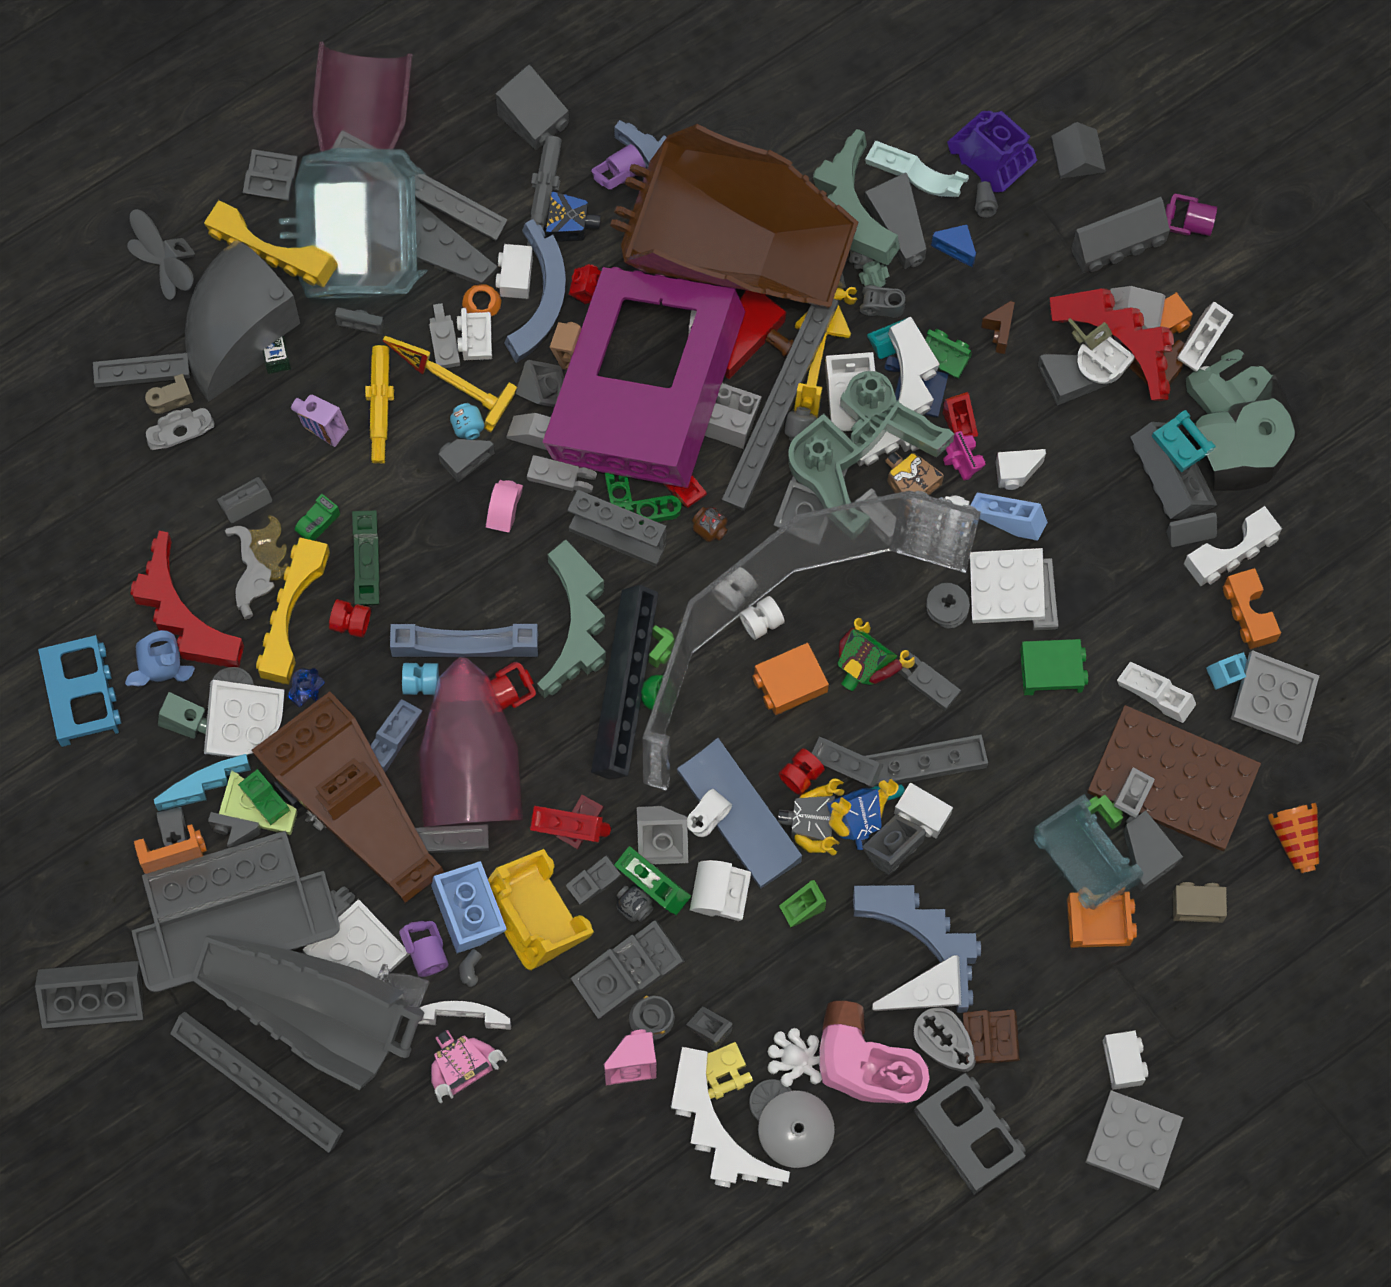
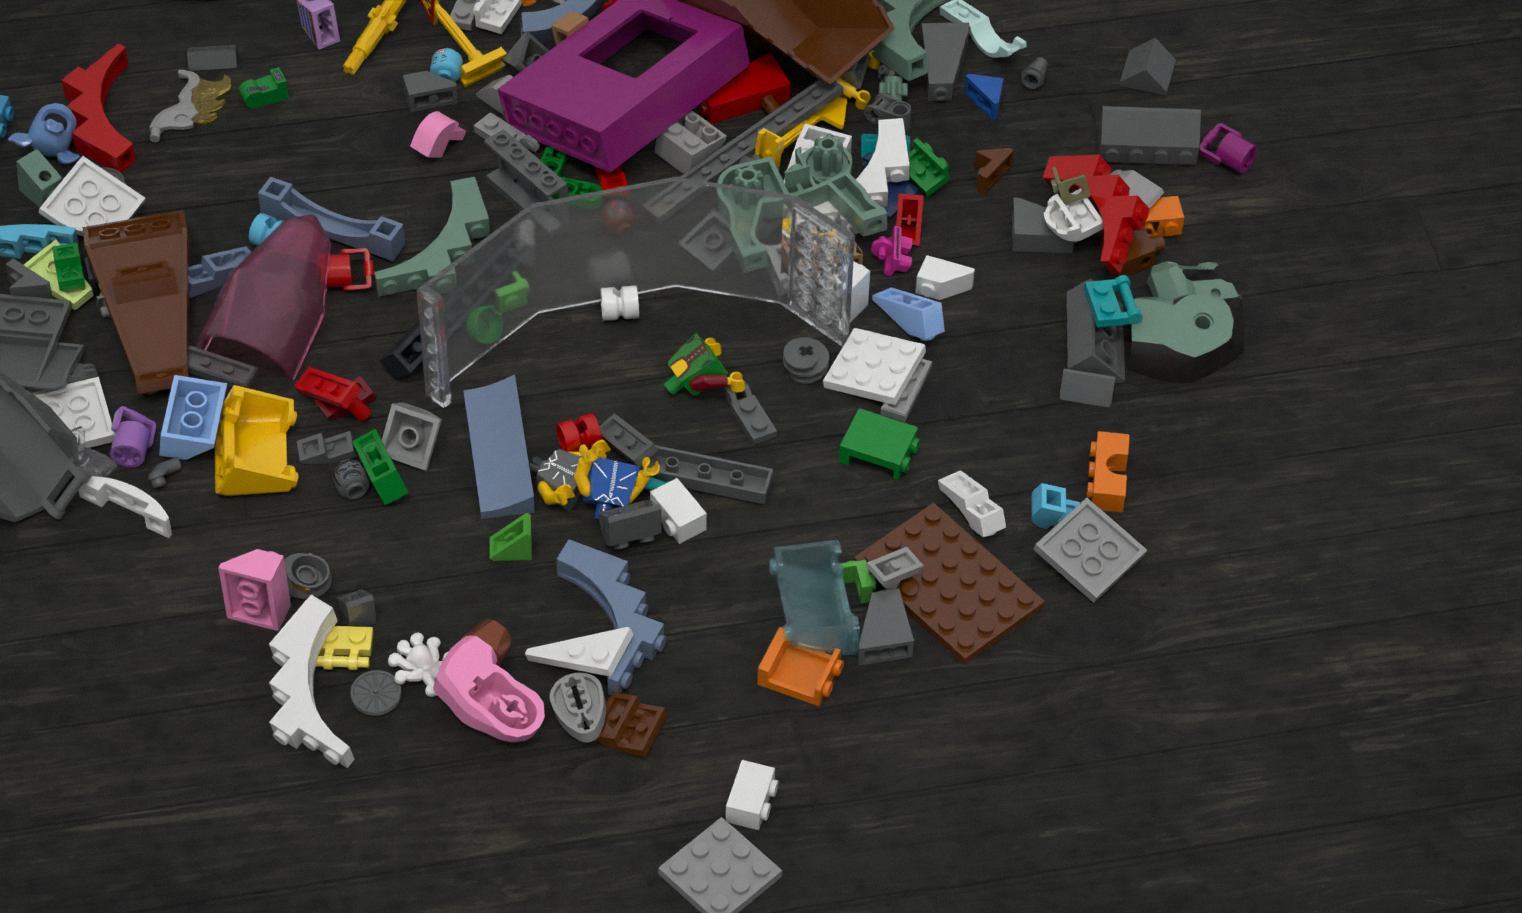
camera: 25 degrees right, 20 degrees down
yellow arch [256,538,330,685] -> none
clear blue piece [288,668,325,707] -> none
red wheel [329,599,371,638] -> none
dark green slope [352,510,380,605] -> none
bright pink torso [431,1030,507,1103] -> none
dark grey slope [571,920,685,1019] -> none
white piece [687,789,732,837] -> none
white brick [690,861,751,921] -> none
orange brick [752,643,829,715] -> none
light grey dish [758,1091,834,1168] -> none
dark grey window [914,1073,1026,1195] -> none
dark purple slope [947,111,1037,192] -> none
dark tan brick [1173,882,1227,922] -> none
white slope [1177,302,1233,372] -> none
white arch [1184,506,1282,586] -> none
orange cone [1268,803,1319,873] -> none

